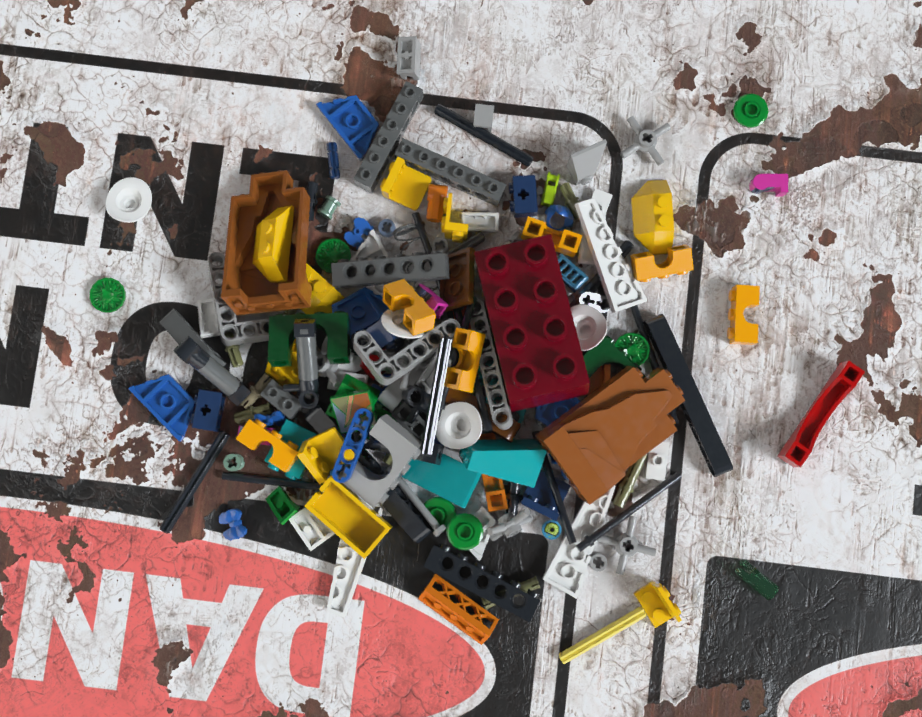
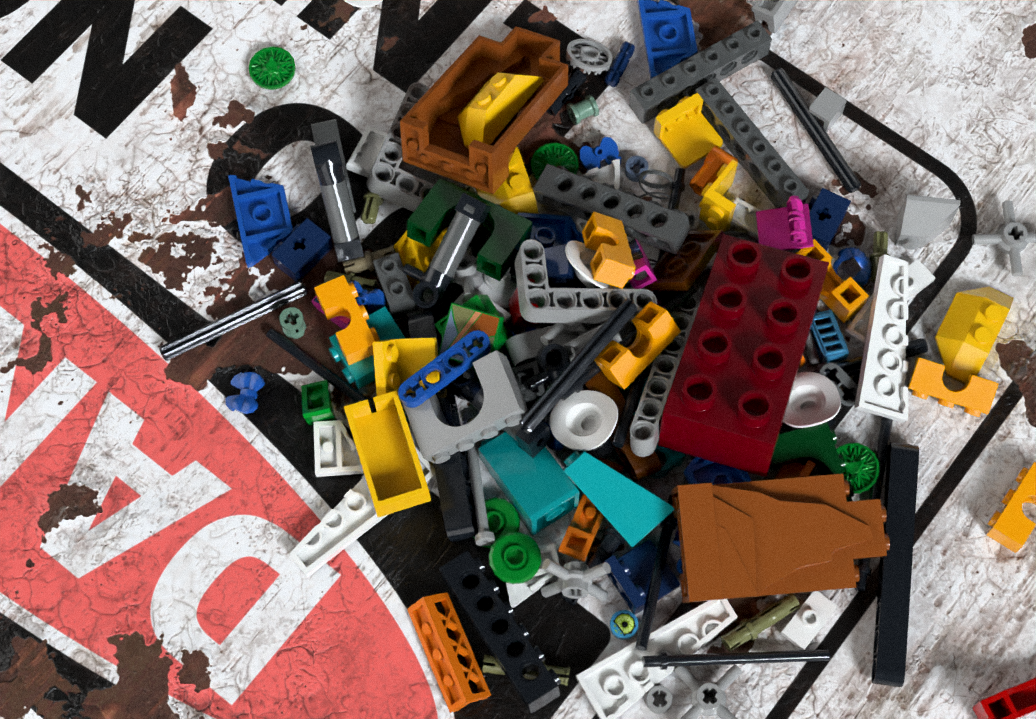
camera: 35 degrees right, 15 degrees down
lime bar [540,171,560,207] -> none
none -> light grey wheel [565,39,613,75]
none -> dark pink hinge [756,196,814,251]

